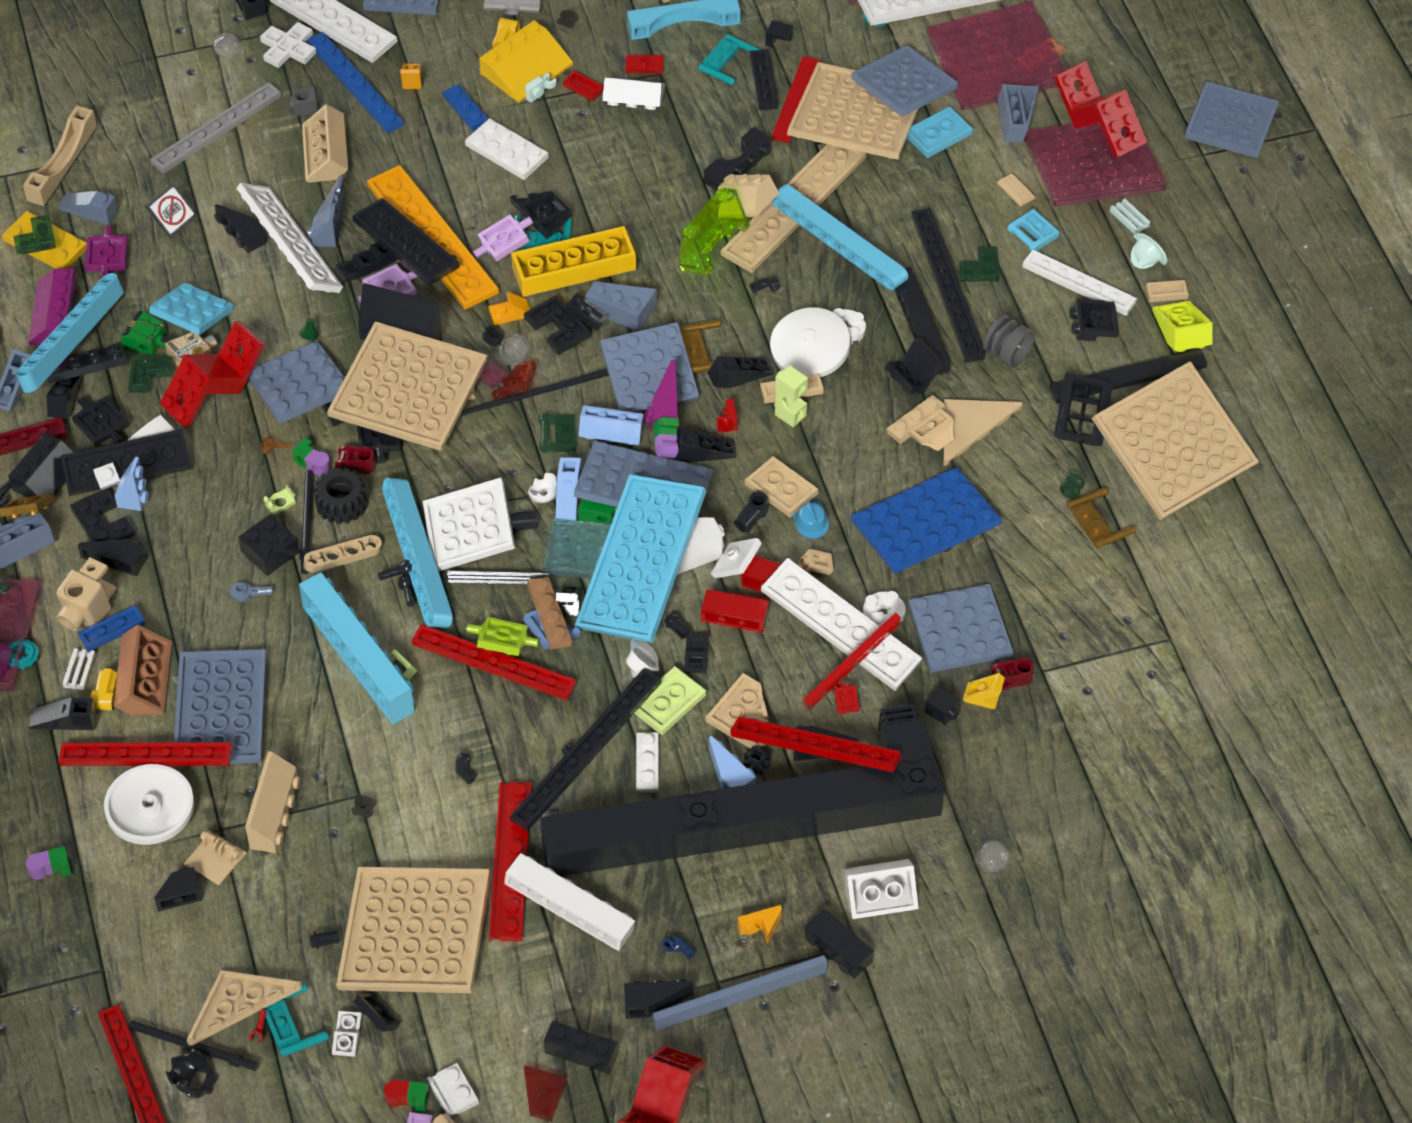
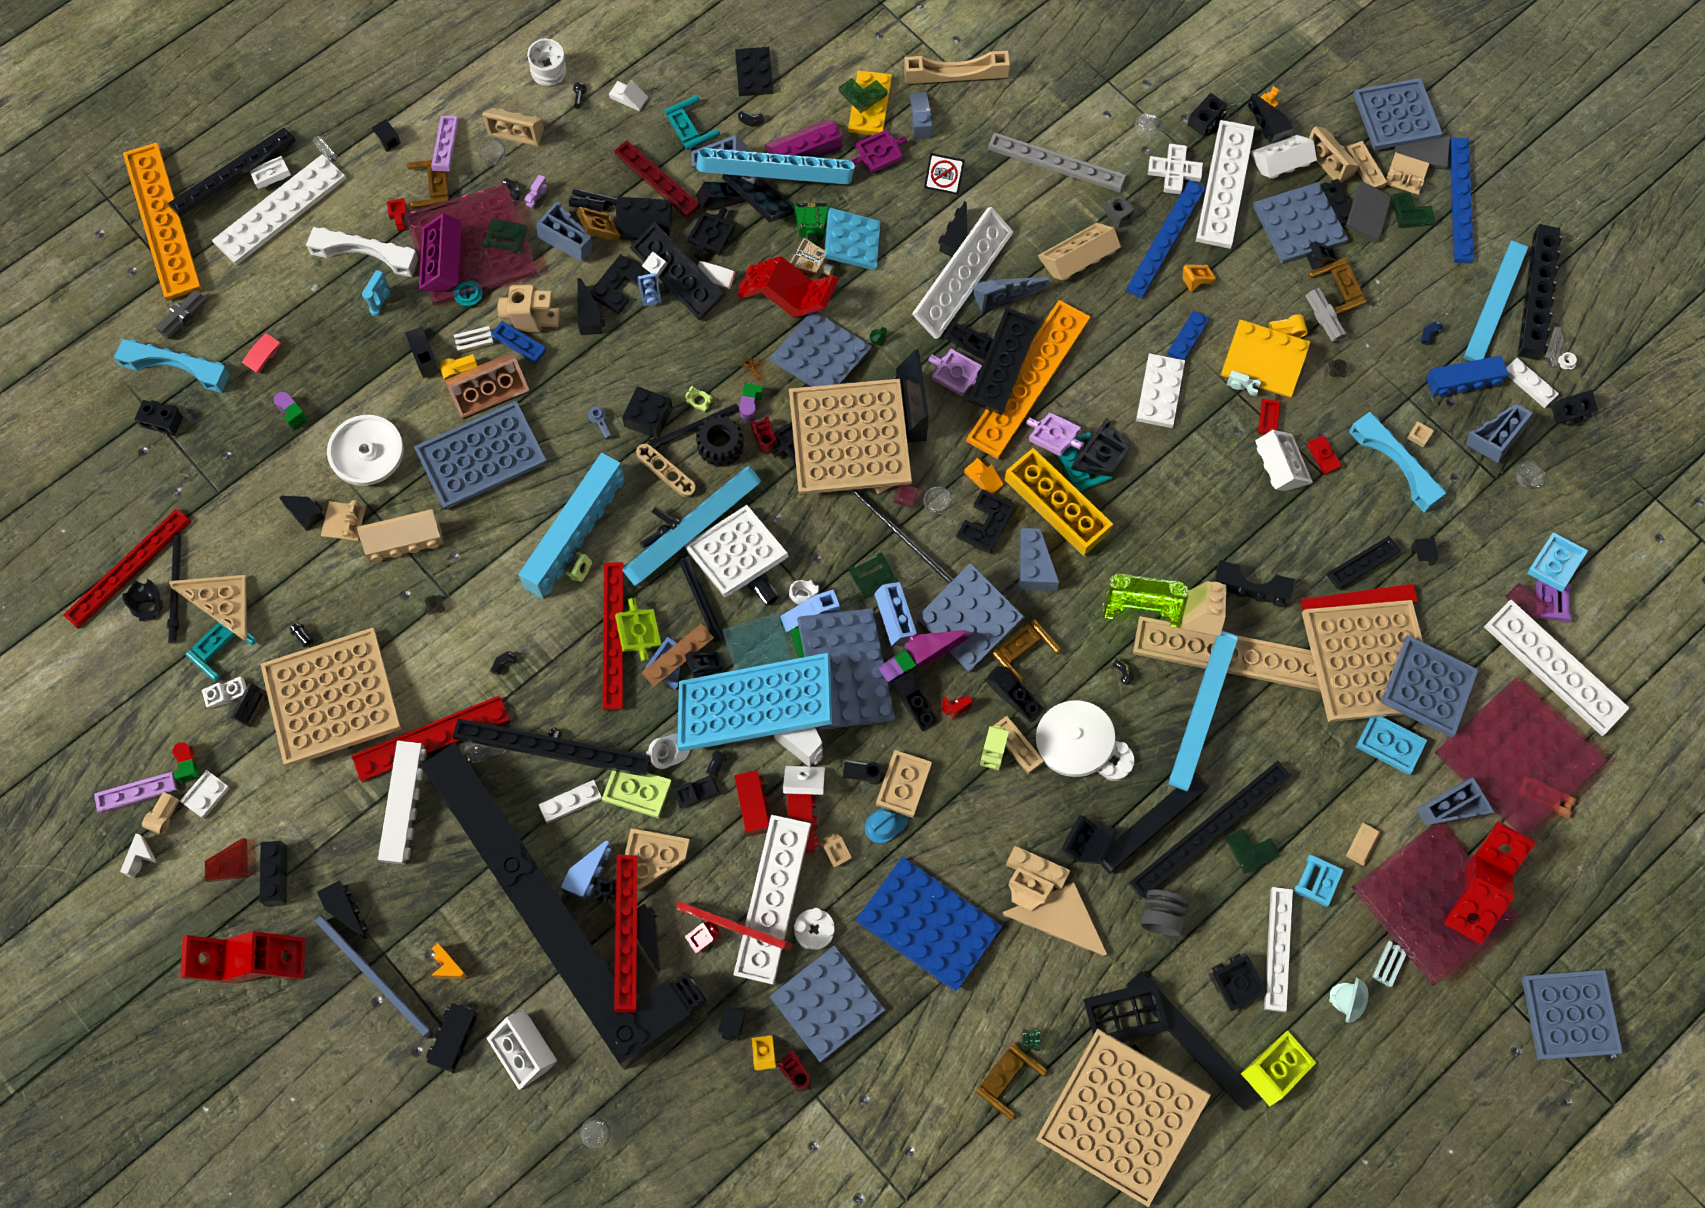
camera: 65 degrees right, 15 degrees up
red plate [58,742,233,766] -> none
clear green plate [128,356,174,393] -> none
red hand [249,1009,267,1043] -> none
black tile [482,326,503,346] -> none
clear red wing [491,360,537,400] -> none
black plate [565,293,609,331] -> none
dark blue arm [662,937,696,959] -> none
teal plate [698,34,761,85] -> none
tan tile [1145,280,1189,302] -> none

